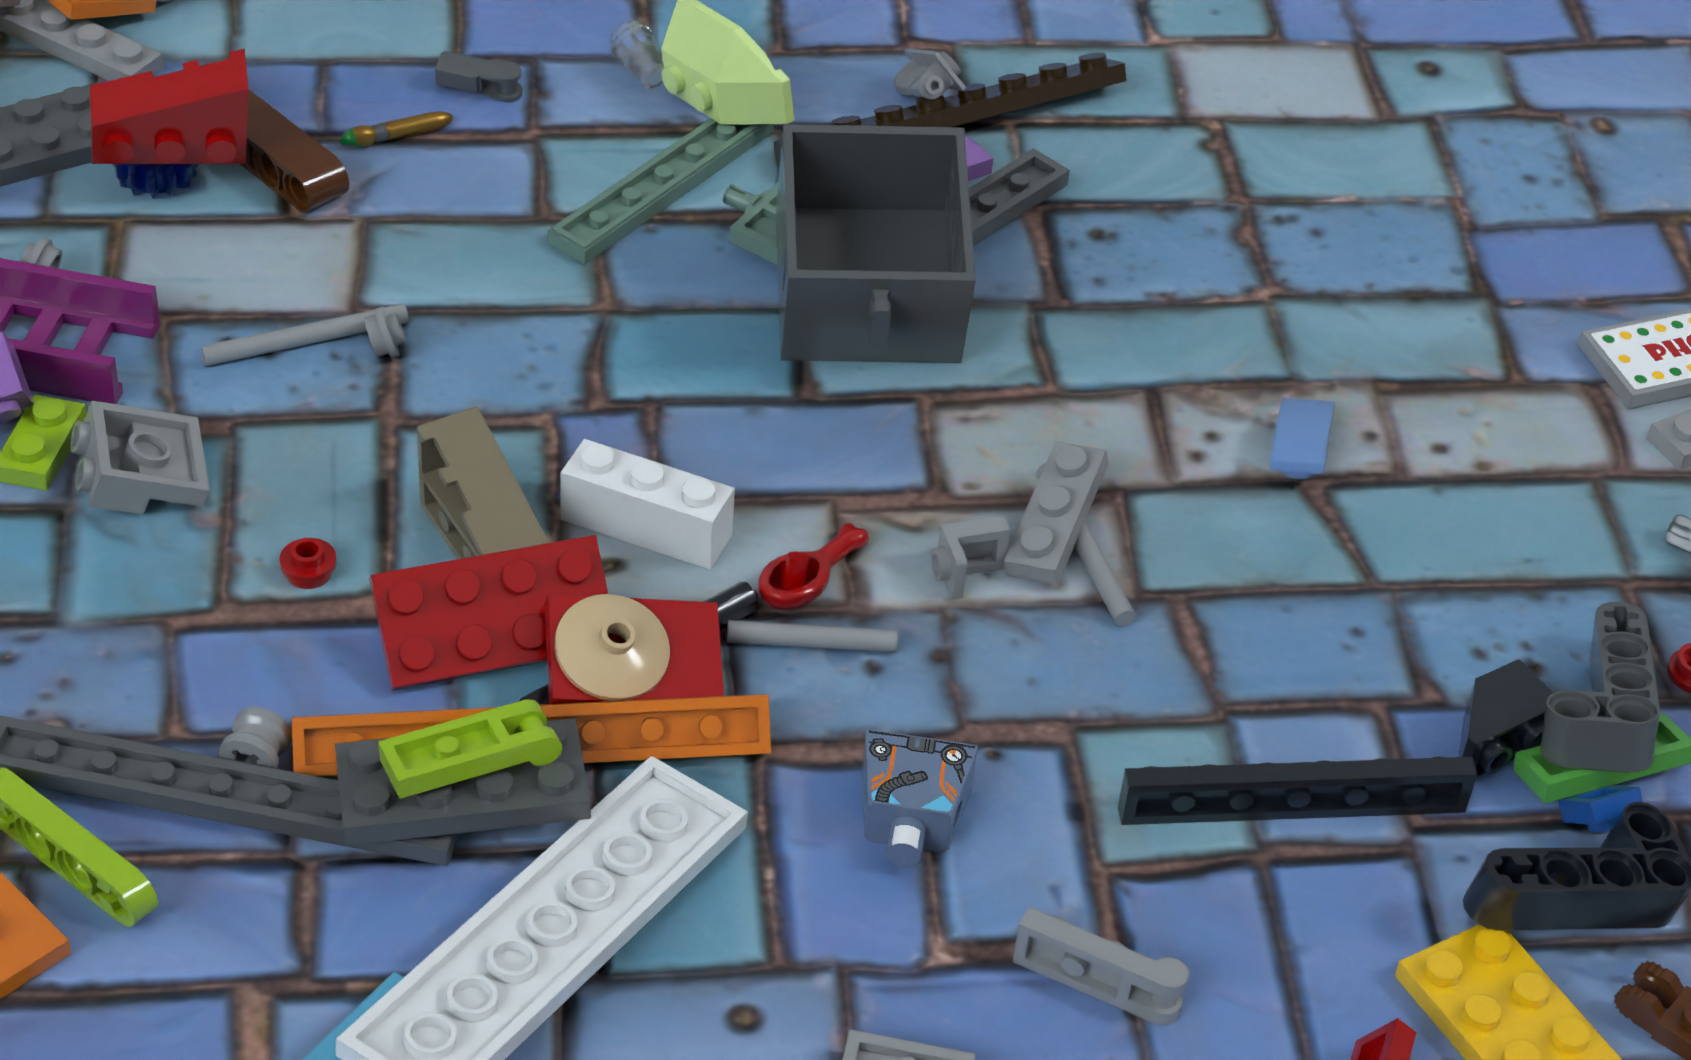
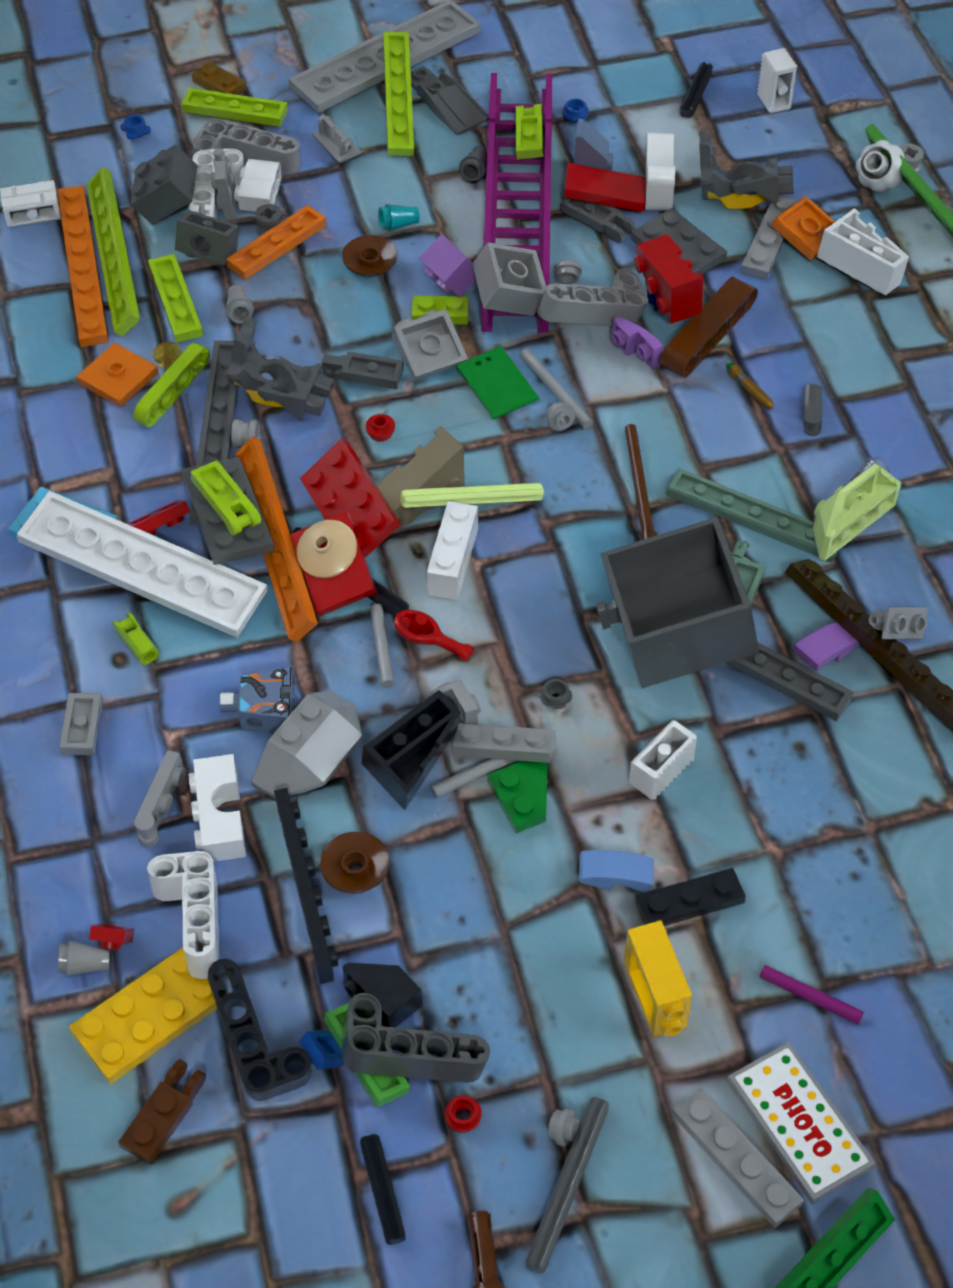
camera: 85 degrees right, 10 degrees up
none -> lime bar [112,613,159,665]
none -> red plate [128,500,190,535]
none -> white beam [147,851,219,979]
none -> white arch [188,754,247,862]
none -> dark grey hips [226,317,334,420]
none -> light grey wedge [251,690,363,799]
none -> reddish brown dish [320,832,389,894]
none -> dark grey hinge [322,351,404,389]
none -> black wedge [361,690,461,810]
none -> yellowish green axle [400,483,544,508]
none -> green container [456,346,539,420]
none -> light grey brick [472,242,546,316]
none -> green wing [487,761,547,834]
none -> light grey beam [537,269,648,326]
none -> dark grey plate [540,679,572,709]
none -> medium lavender slope [611,317,664,370]
none -> yellow window [624,920,693,1038]
none -> reddish brown bar [625,424,658,541]
none -> white brick [628,720,697,800]
none -> black plate [635,868,746,926]
none -> magenta bar [759,965,864,1025]

